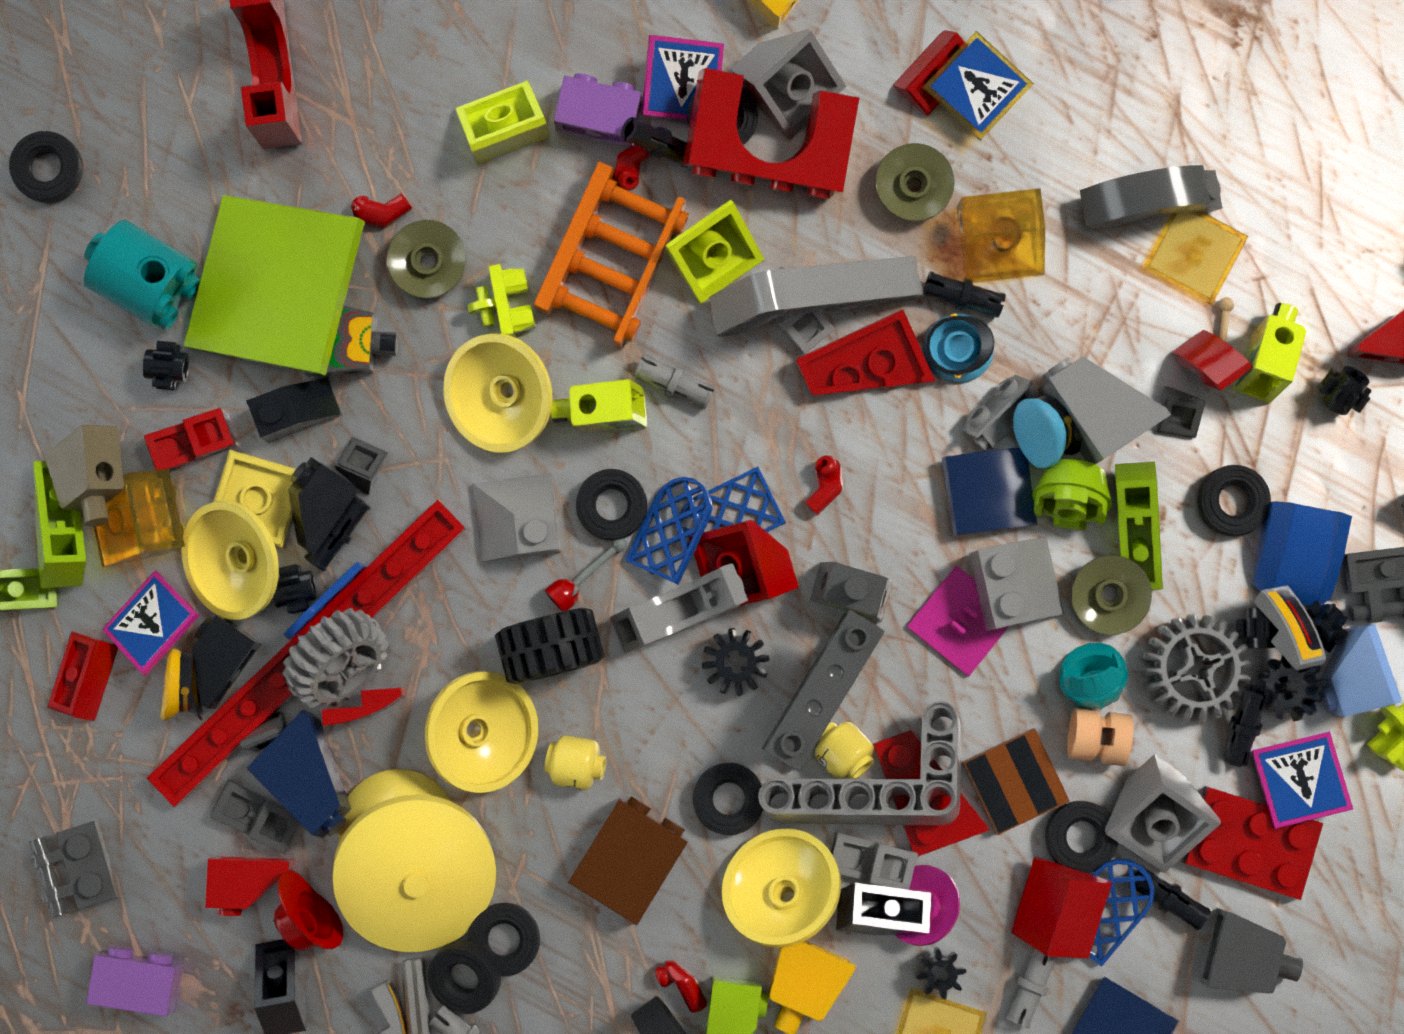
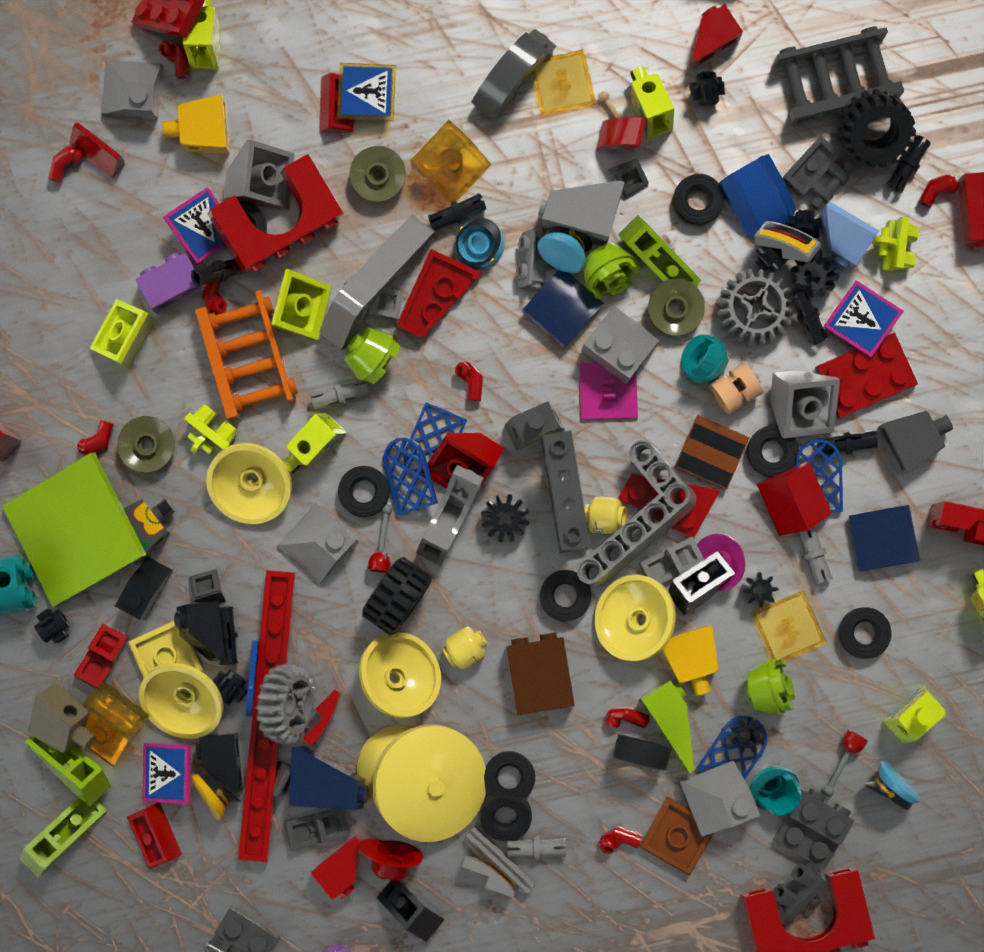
camera: 35 degrees left, 0 degrees up
none -> lime cone [344,327,400,384]

